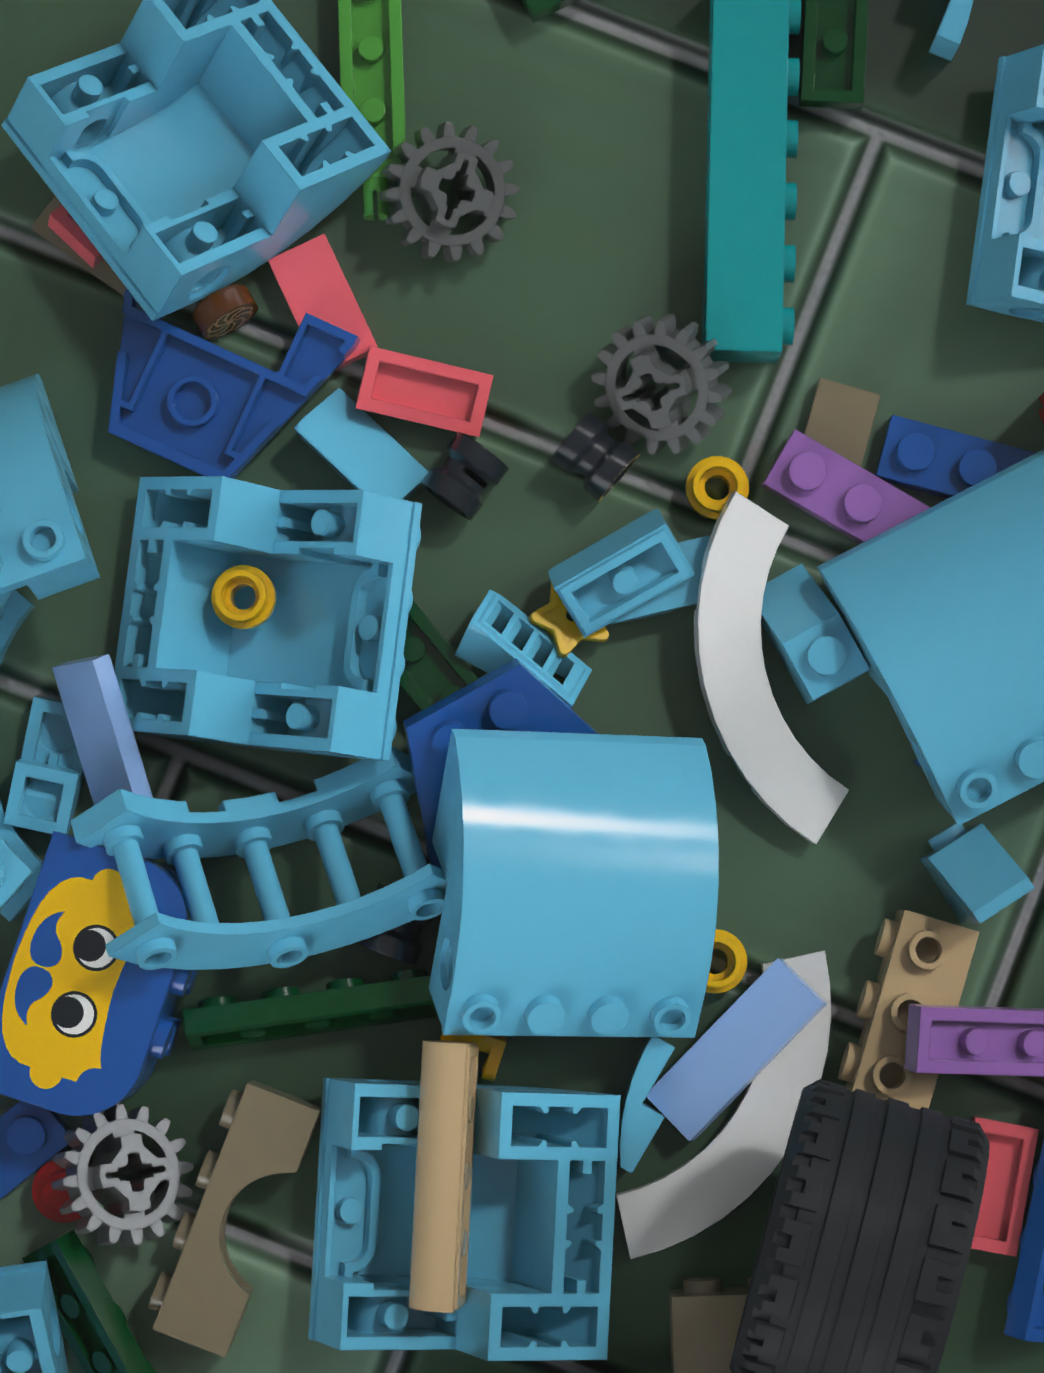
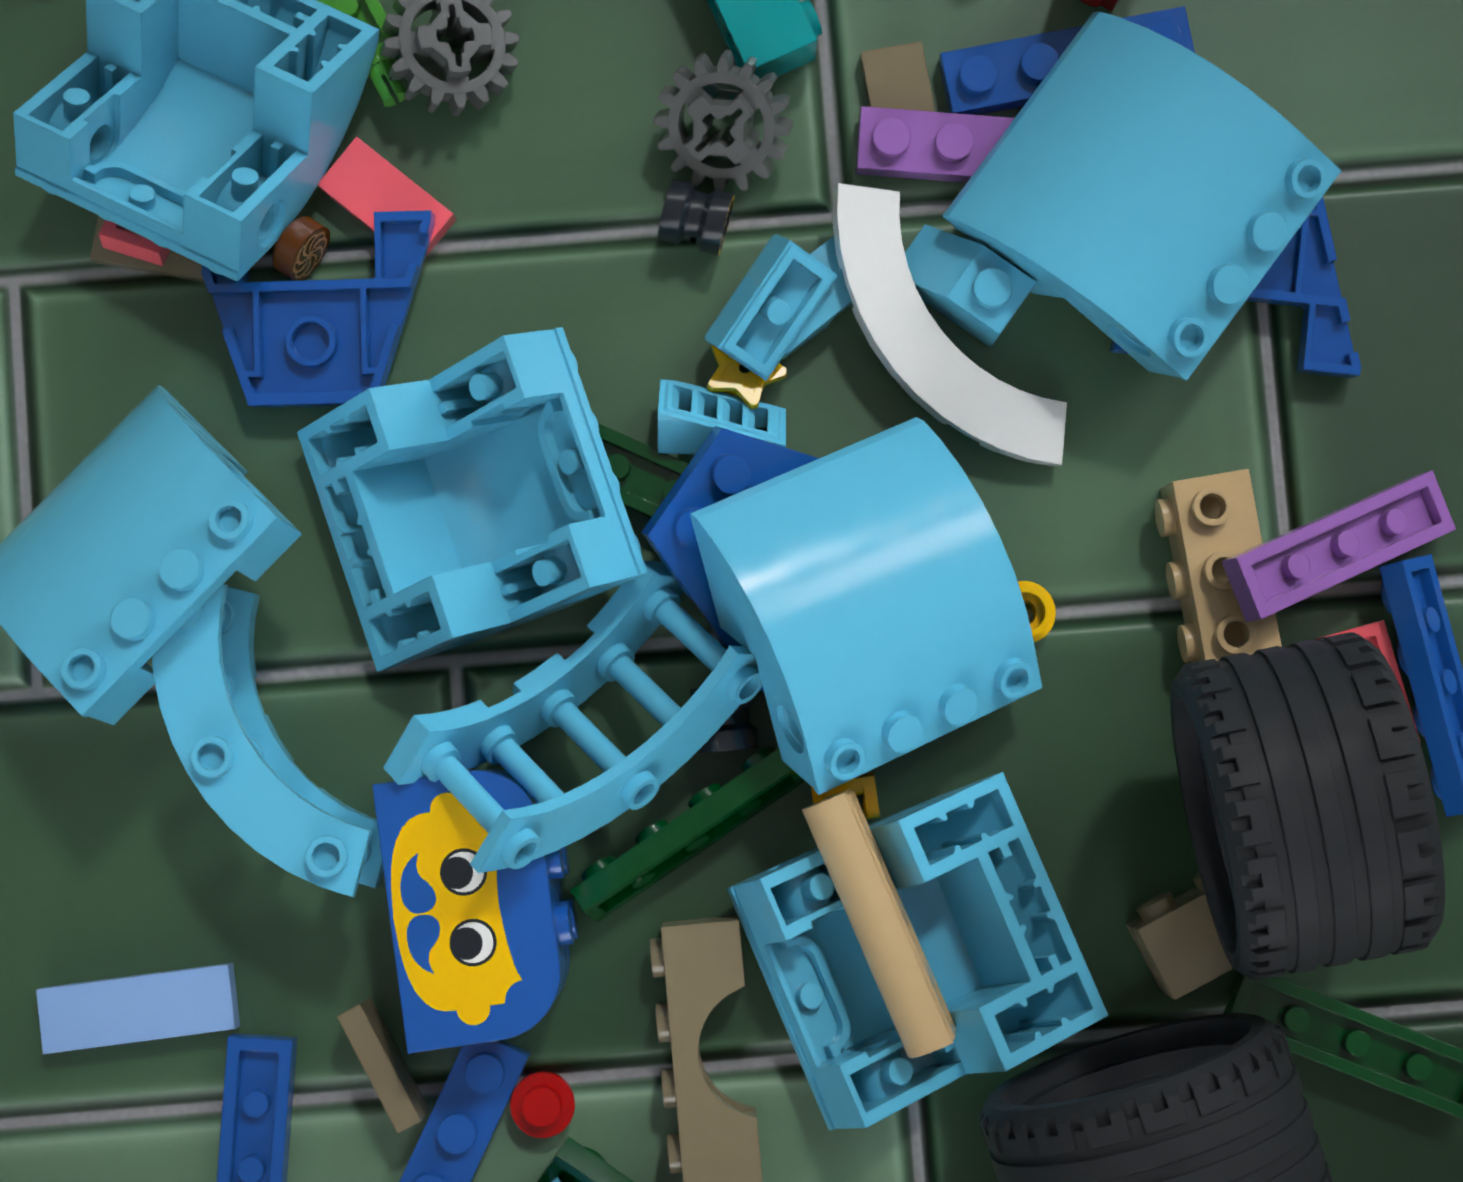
camera: 25 degrees left, 0 degrees up
medium azure slope [3,695,85,834] -> none
light blue tile [52,654,153,805] -> none
gear [52,1104,194,1248] -> none
yellow plate [211,565,276,630] -> none
medium azure slope [294,388,428,500] -> none
coral tile [355,346,494,437] -> none
black wheel [421,432,509,521] -> none
white tile [616,950,831,1259] -> none
medium azure slope [618,1037,675,1174] -> none
light blue tile [647,958,827,1141] -> none
yellow plate [685,456,749,520] -> none
medium azure slope [920,823,1035,924] -> none

